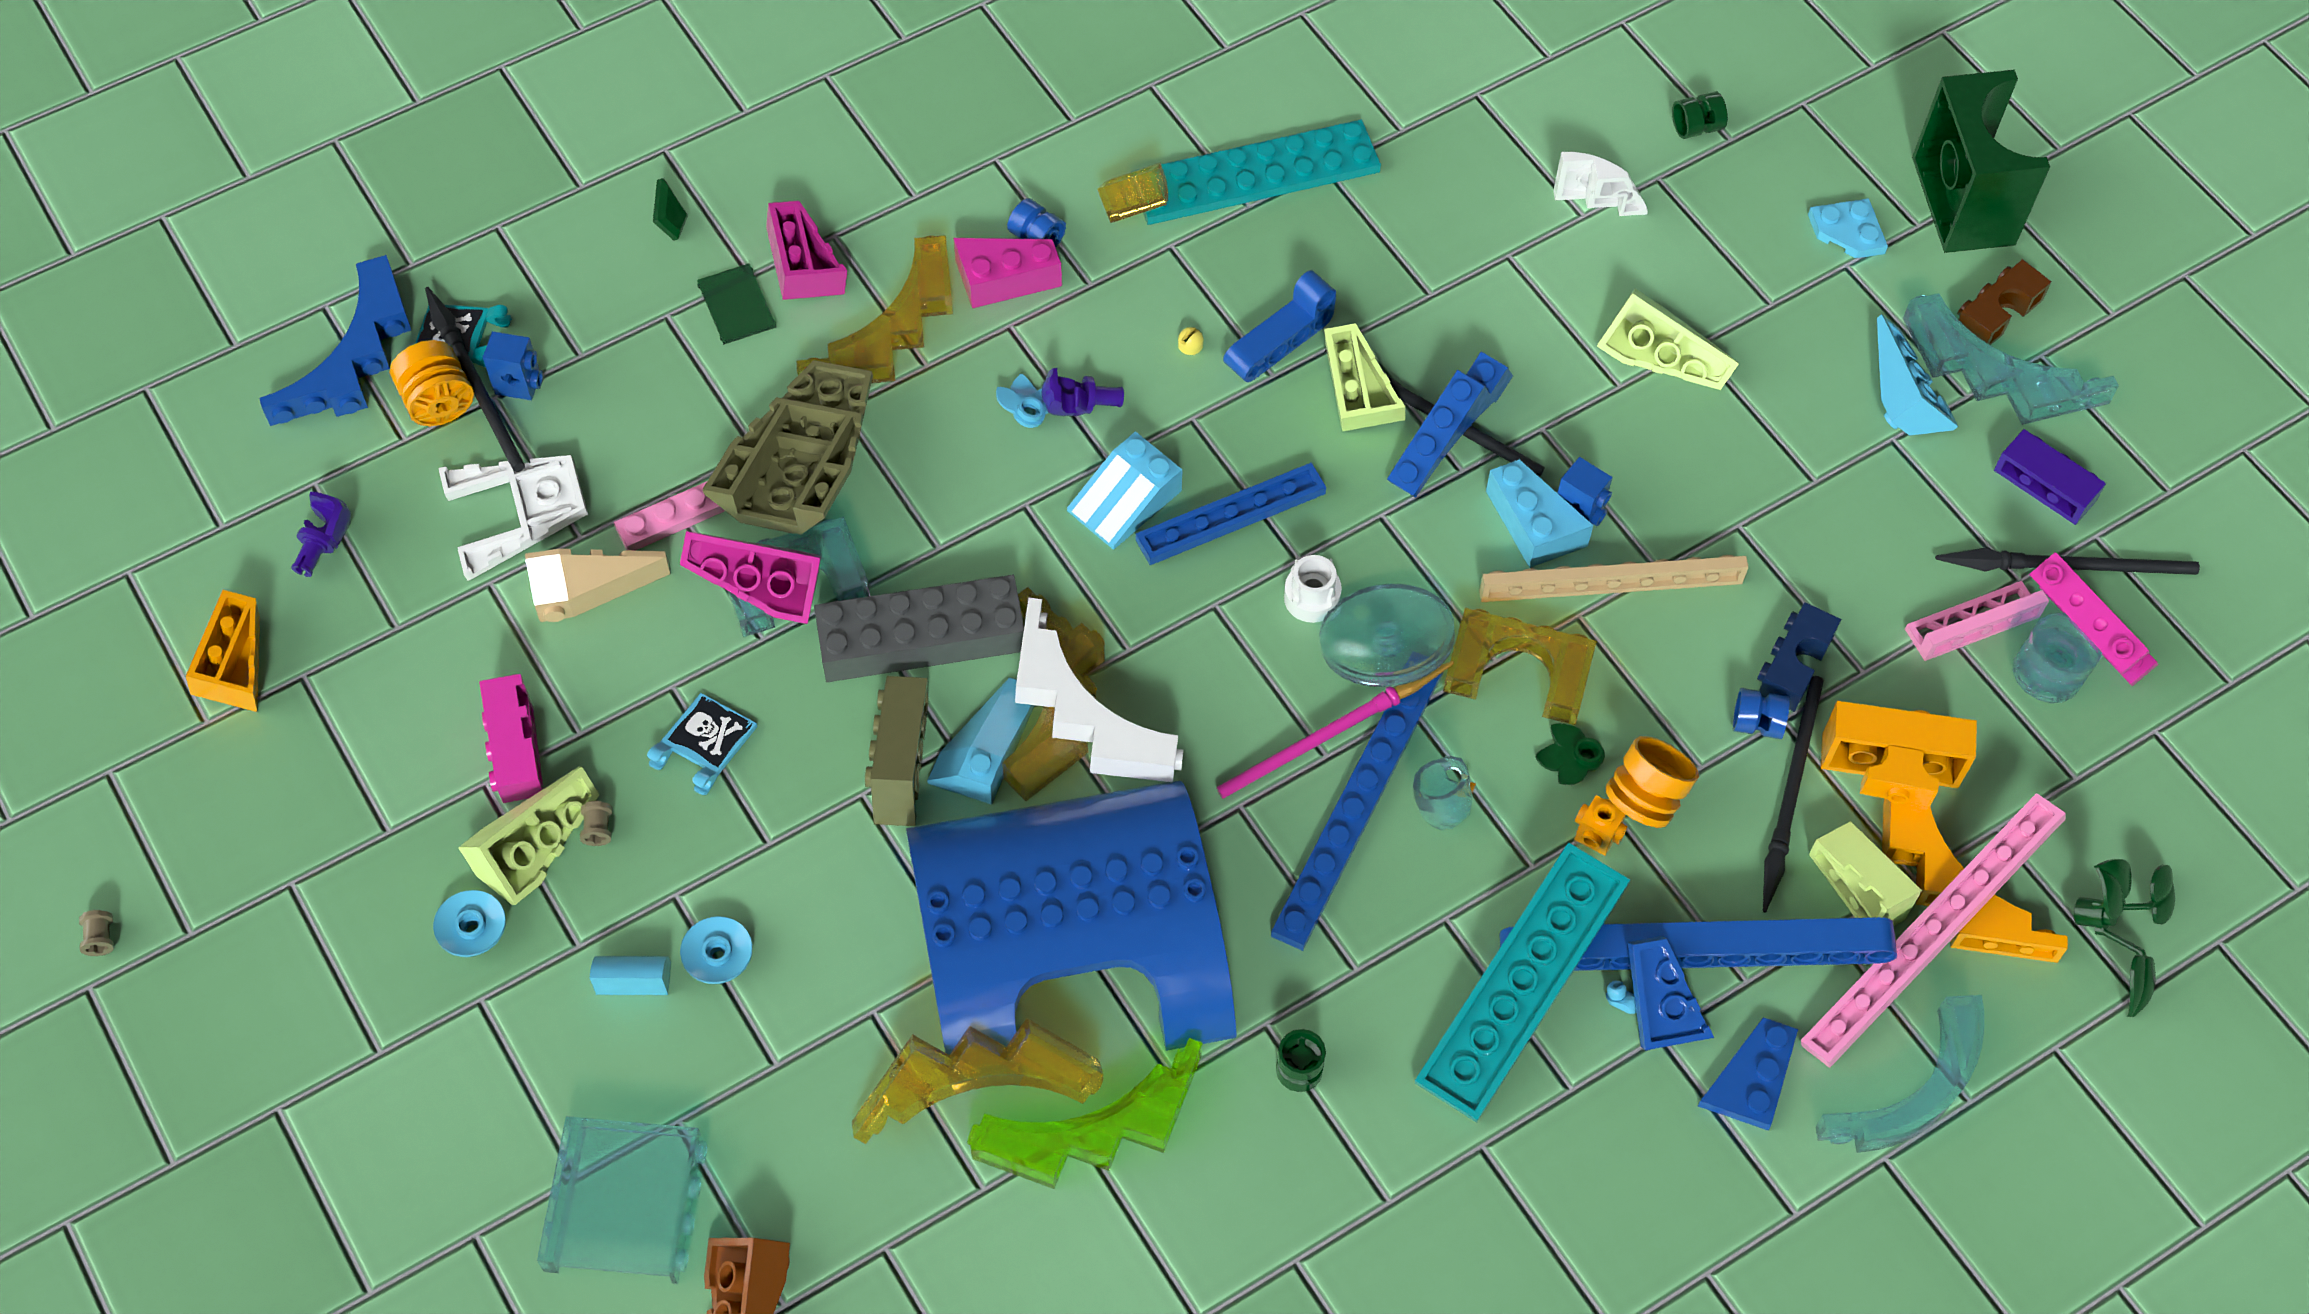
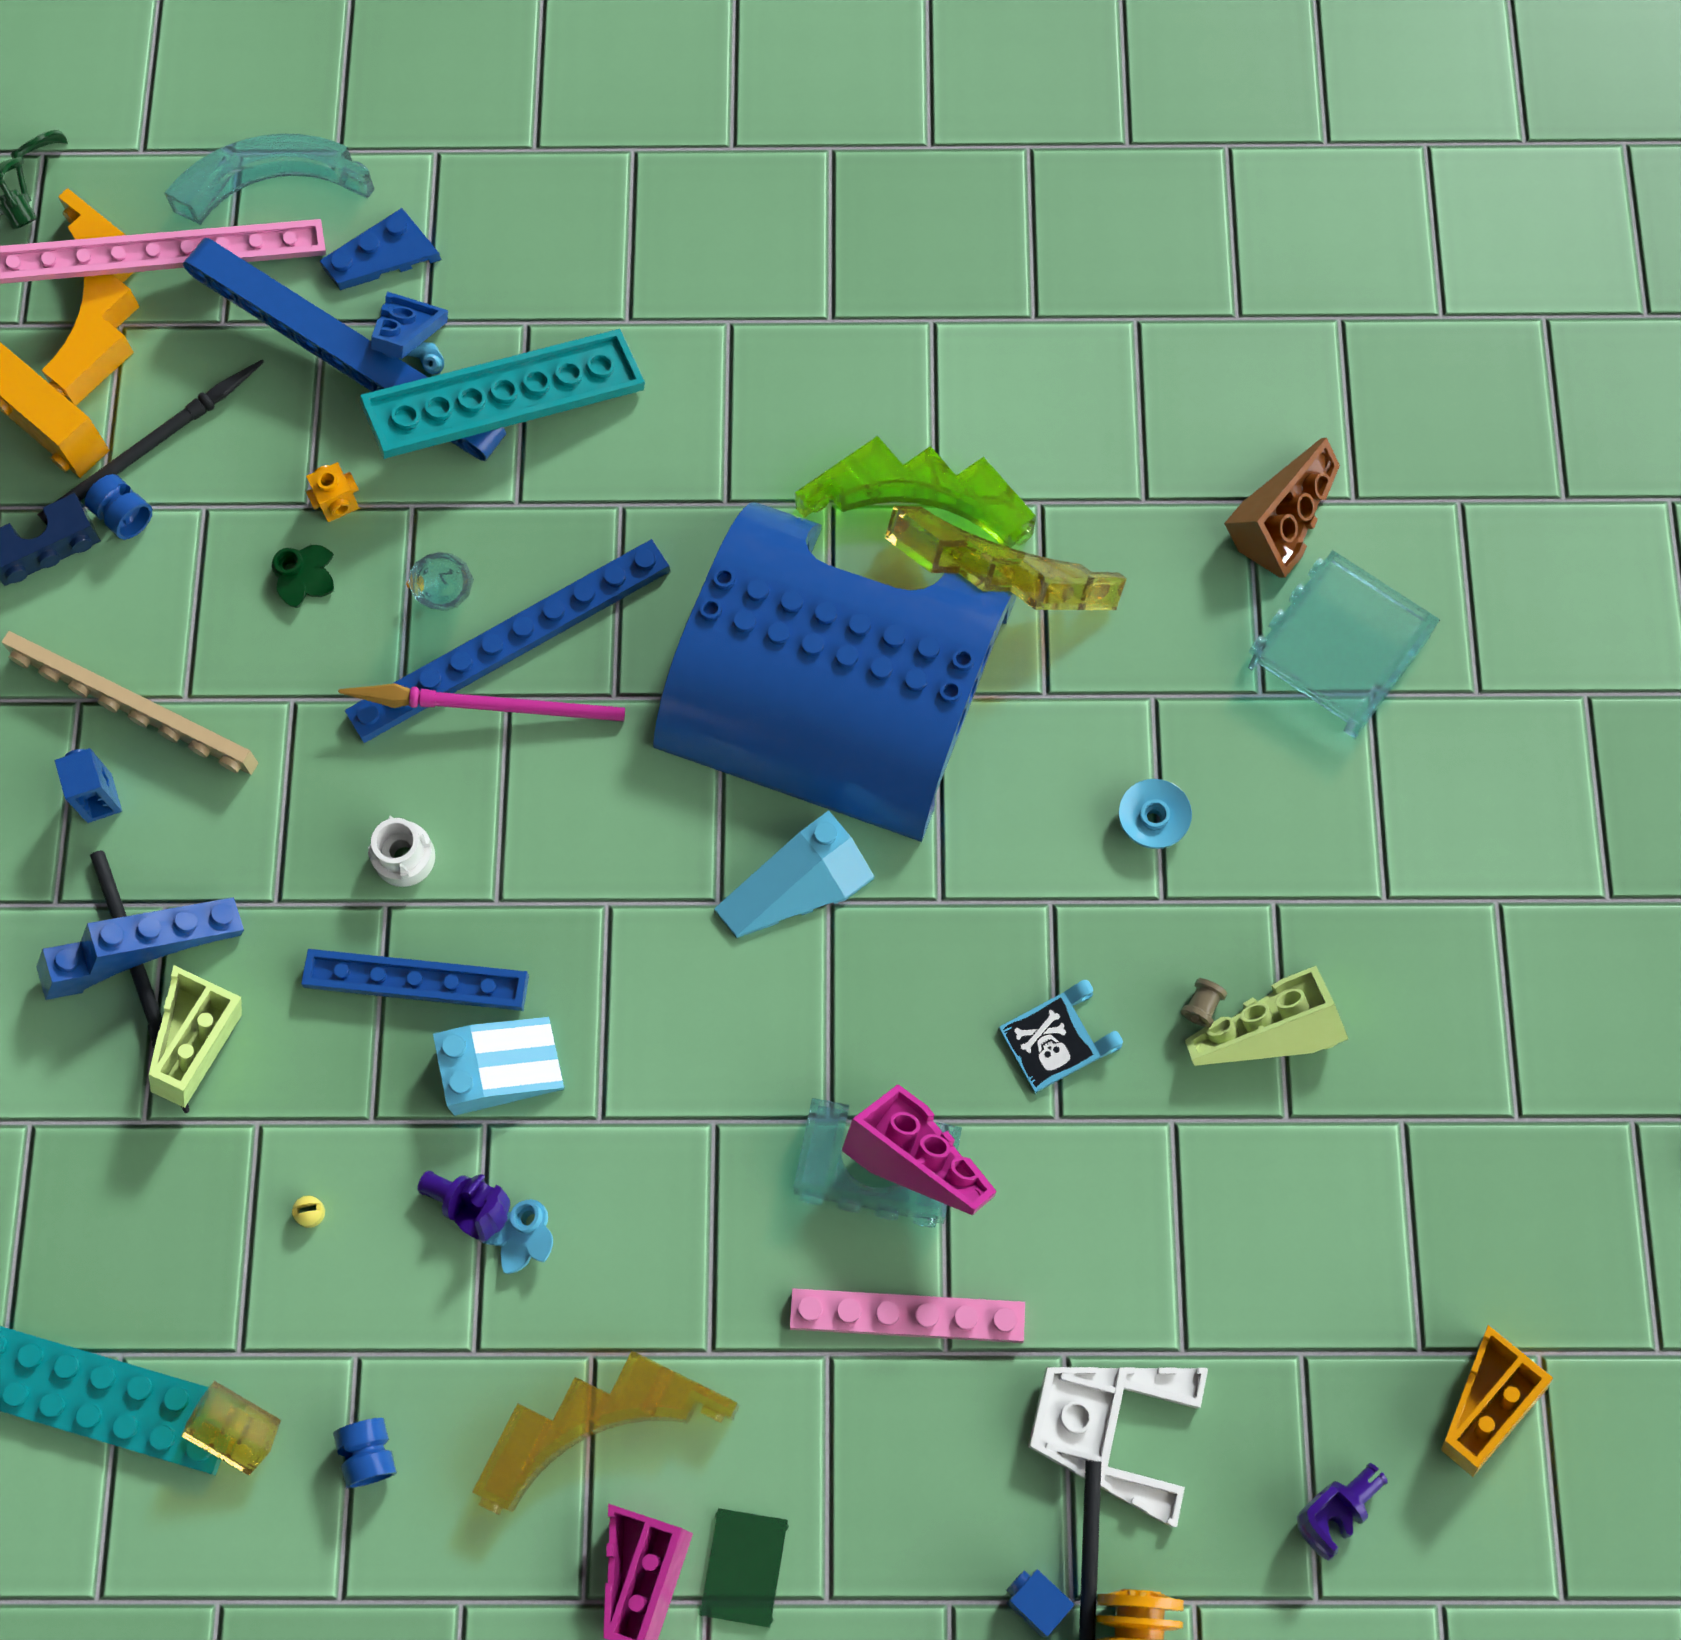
camera: 145 degrees left, 10 degrees up
medium azure dish [433,890,506,957] -> none
dark pink wedge [479,674,544,803] -> none
tan wedge [525,549,670,622] -> none
medium azure brick [589,956,671,995] -> none
olive wedge [703,360,873,535] -> none
dark grey brick [814,574,1024,683] -> none
olive wedge [865,676,929,826] -> none
dark pink wedge [953,238,1062,308] -> none
clear yellow arch [1002,587,1105,801] -> none
white arch [1015,598,1183,782] -> none
blue beam [1223,270,1336,383] -> none
dark green wheel [1276,1029,1326,1092] -> none
clear light blue dish [1319,584,1455,687] -> none
clear yellow arch [1443,608,1597,725] -> none
medium azure wedge [1486,459,1594,568] -> none
light orange wheel [1605,736,1699,828] -> none
yellowish green wedge [1809,821,1922,926] -> none
light orange brick [1860,745,1939,807] -> none

